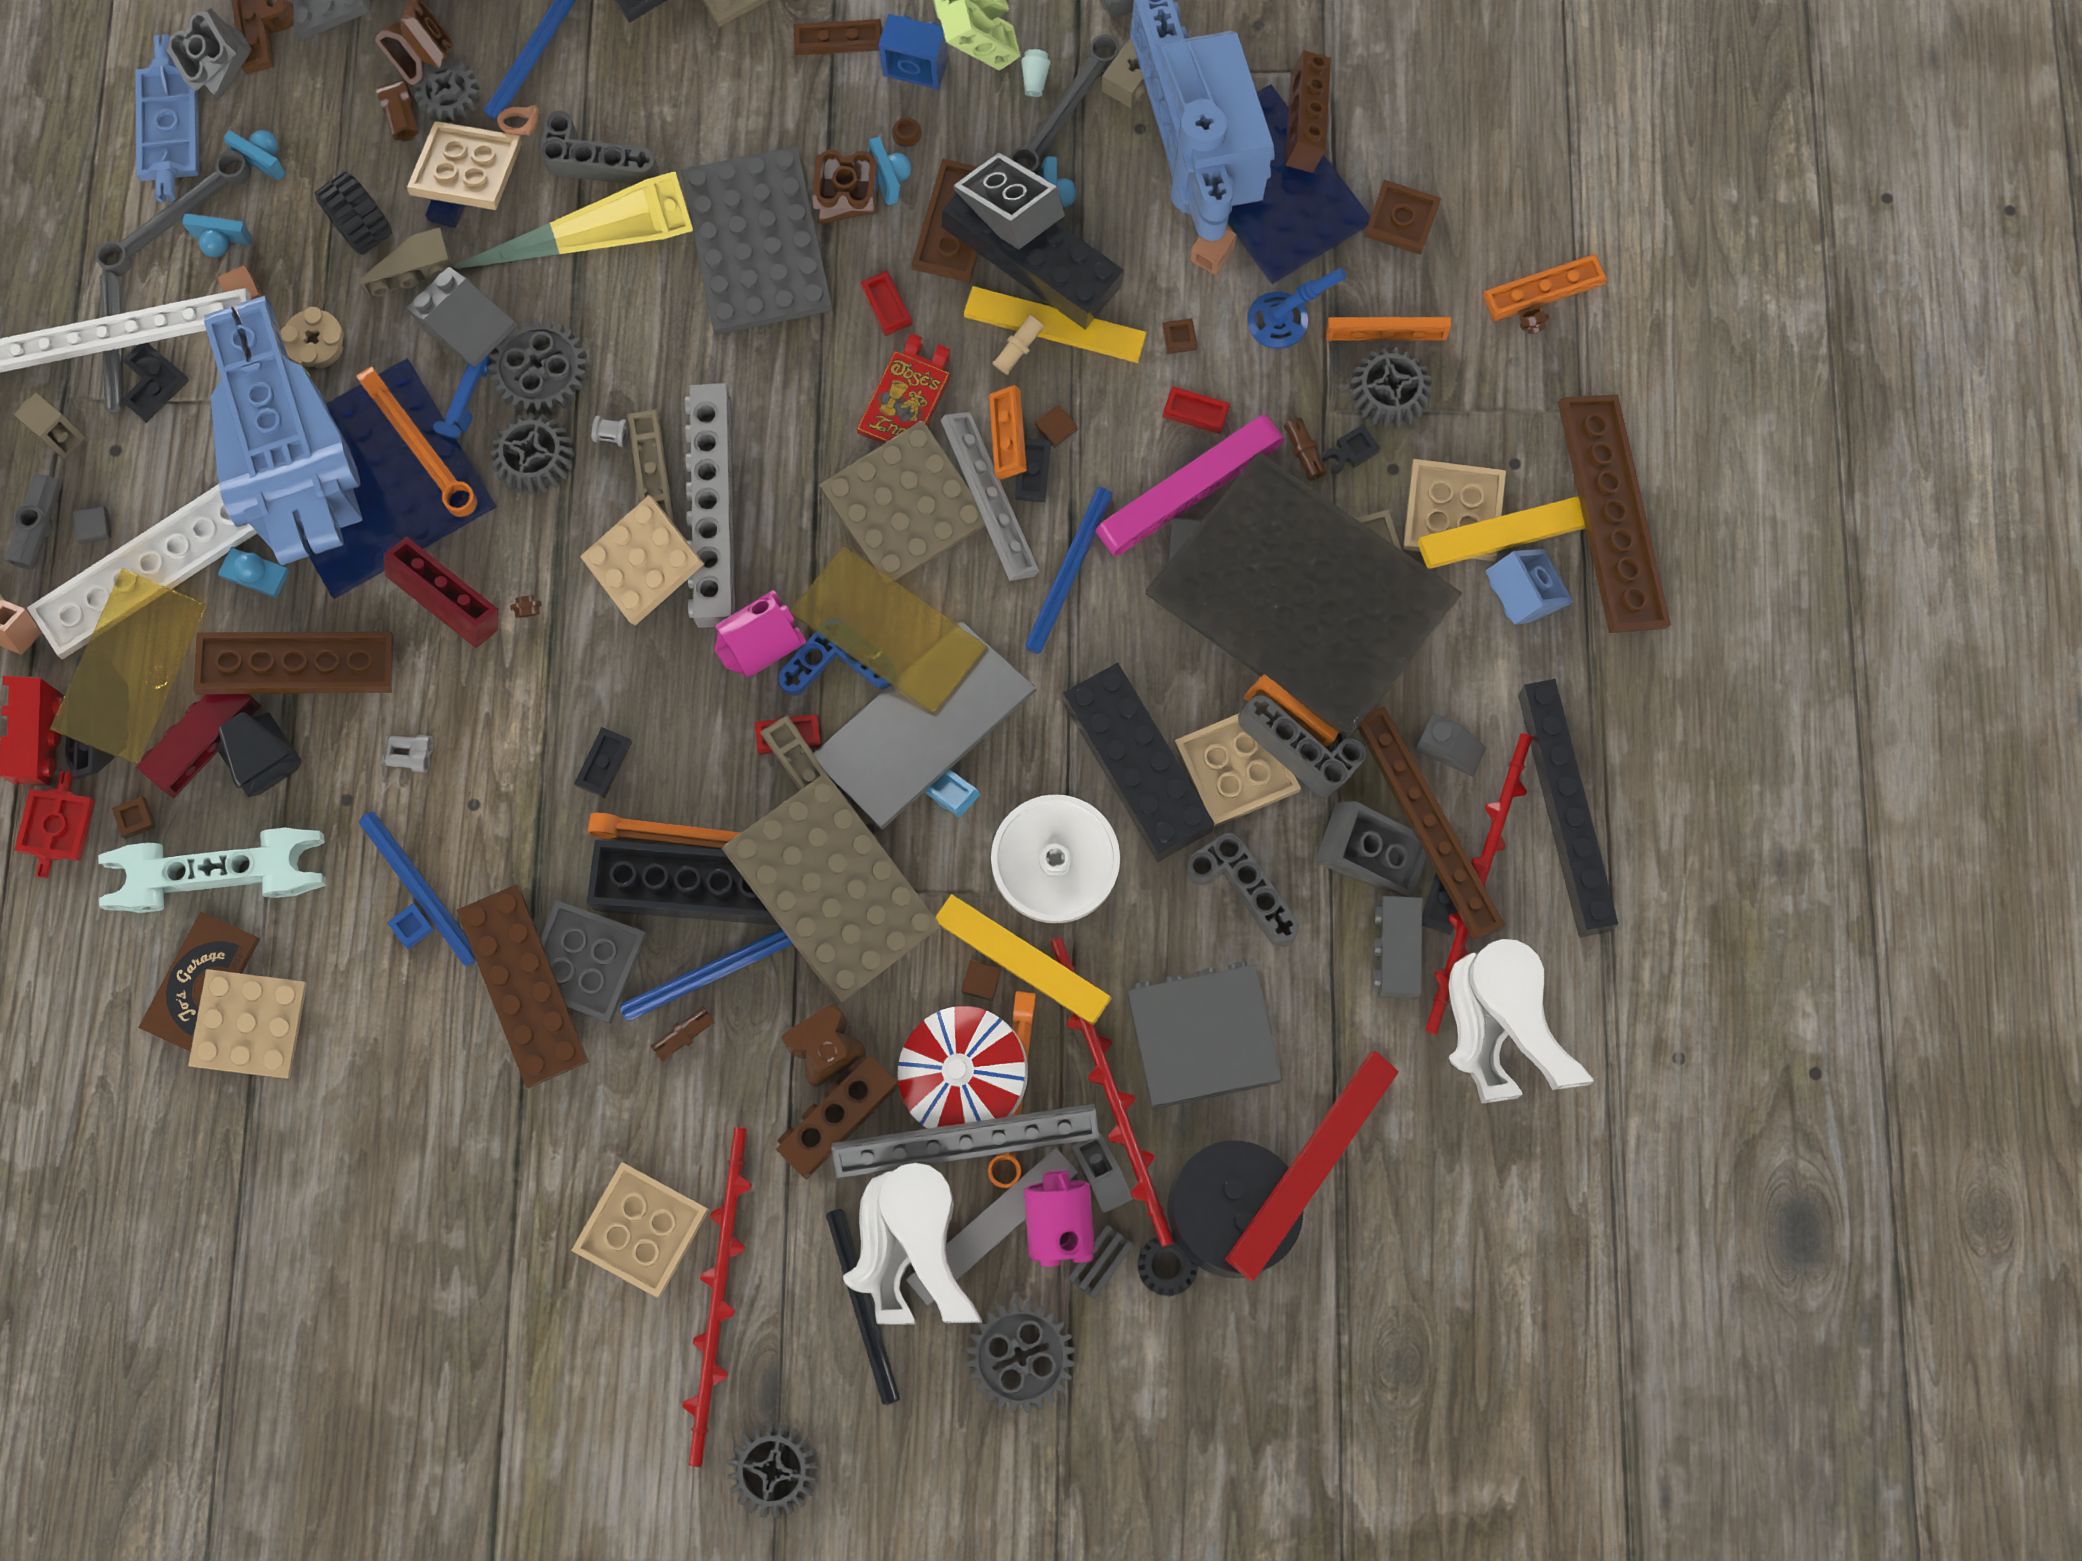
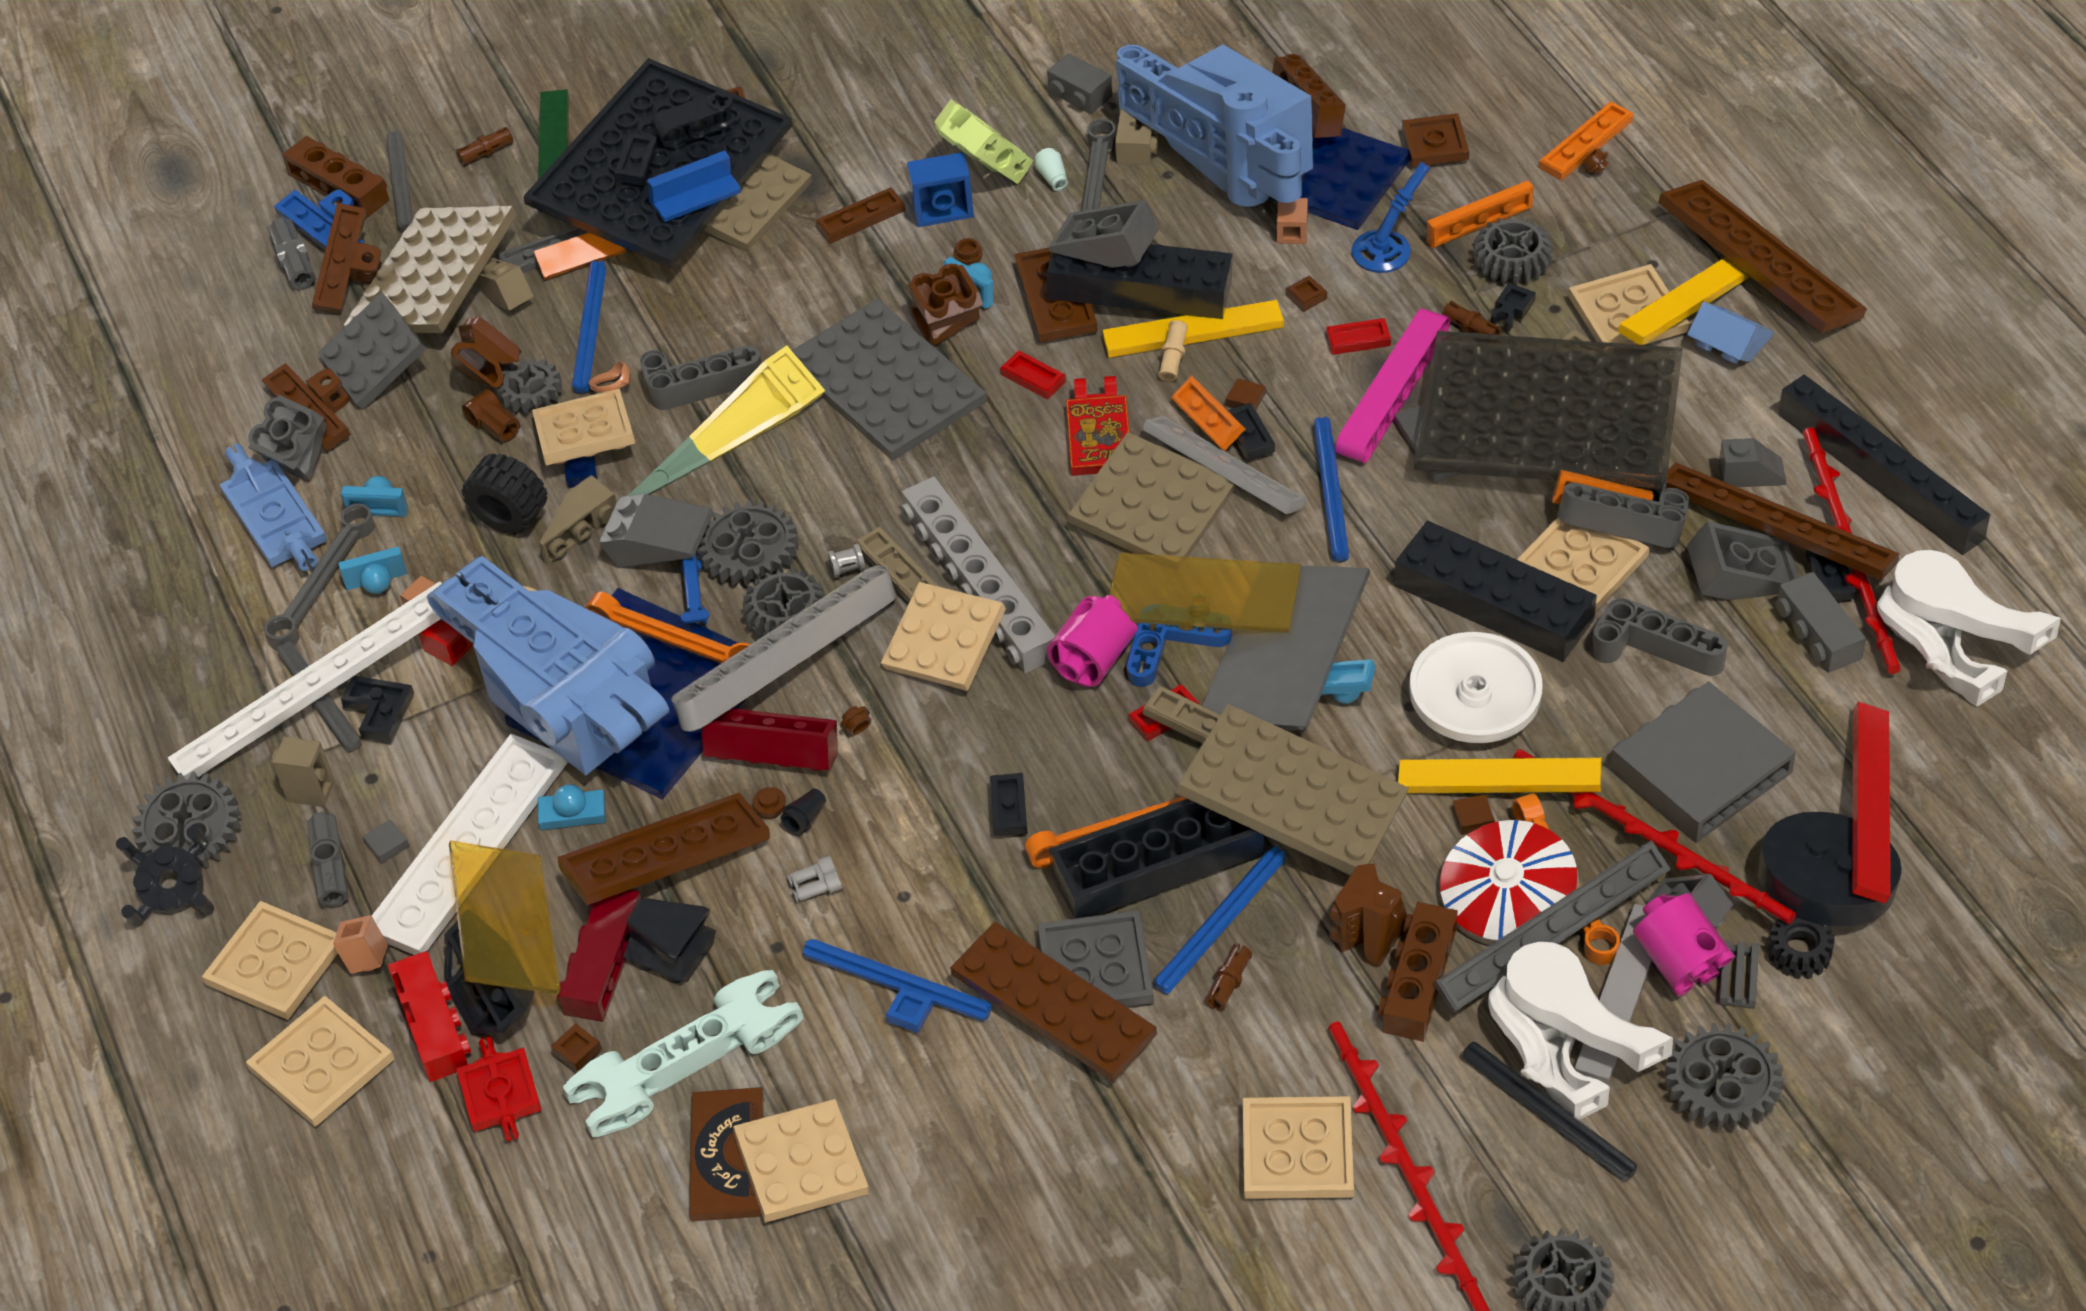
camera: 25 degrees left, 25 degrees down
none -> light grey beam [671,565,897,731]
none -> reddish brown plate [753,787,786,819]
none -> black cone [780,788,826,835]

